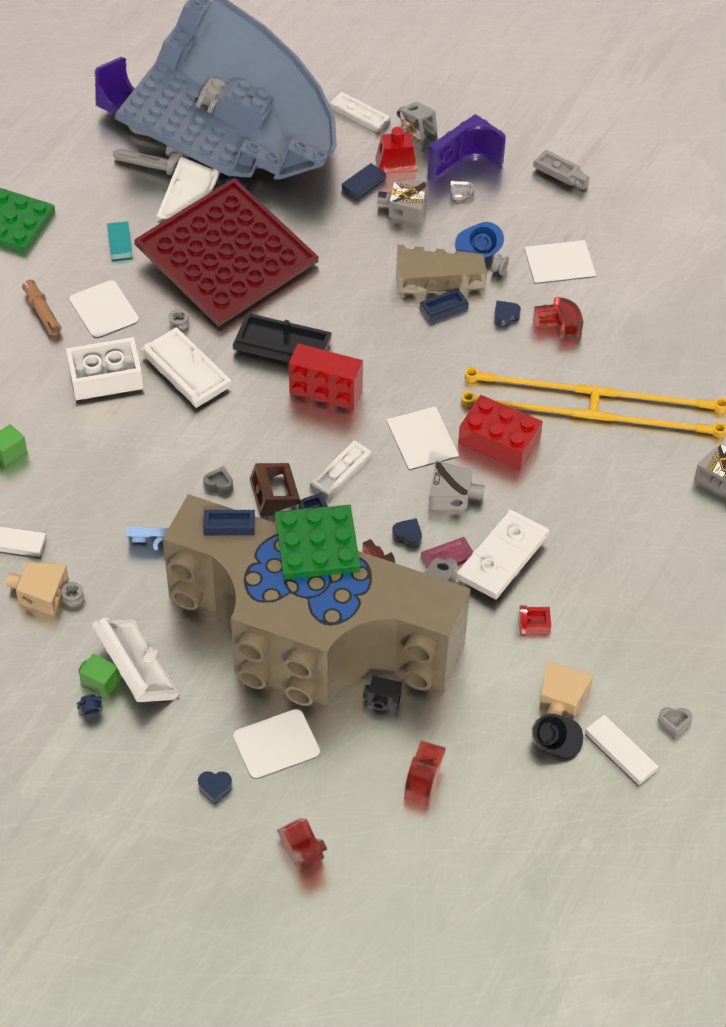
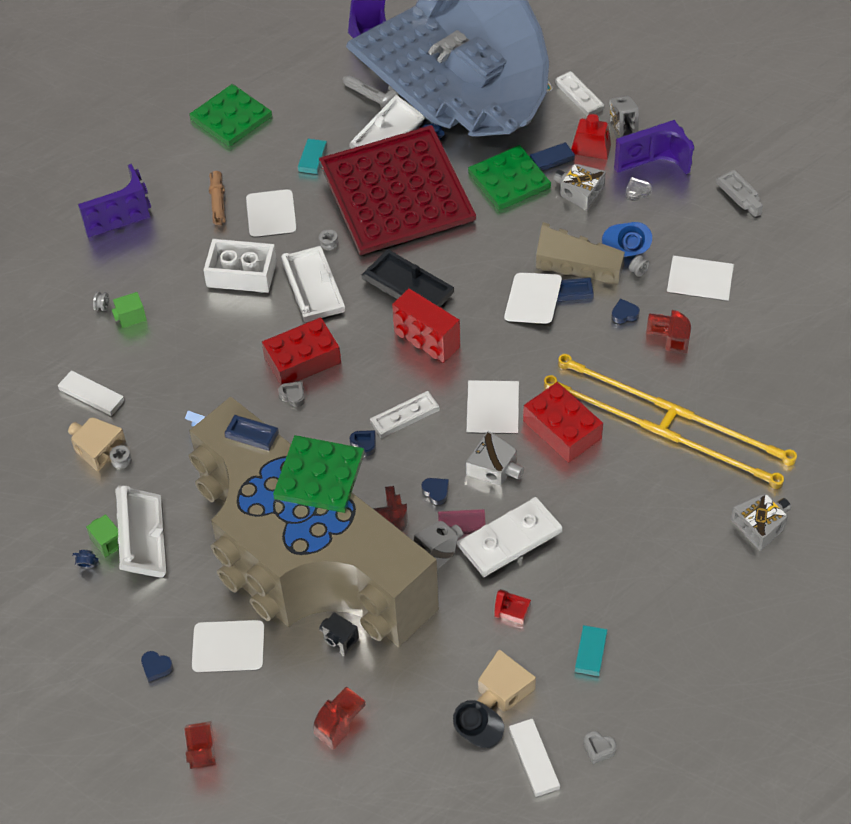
camera: 25 degrees right, 0 degrees up
reddish brown tile [250,463,301,515] -> none
none -> red brick [262,317,341,385]
none -> green plate [468,145,551,211]
none -> white sticker [504,273,562,324]
none -> teal tile [575,625,608,676]

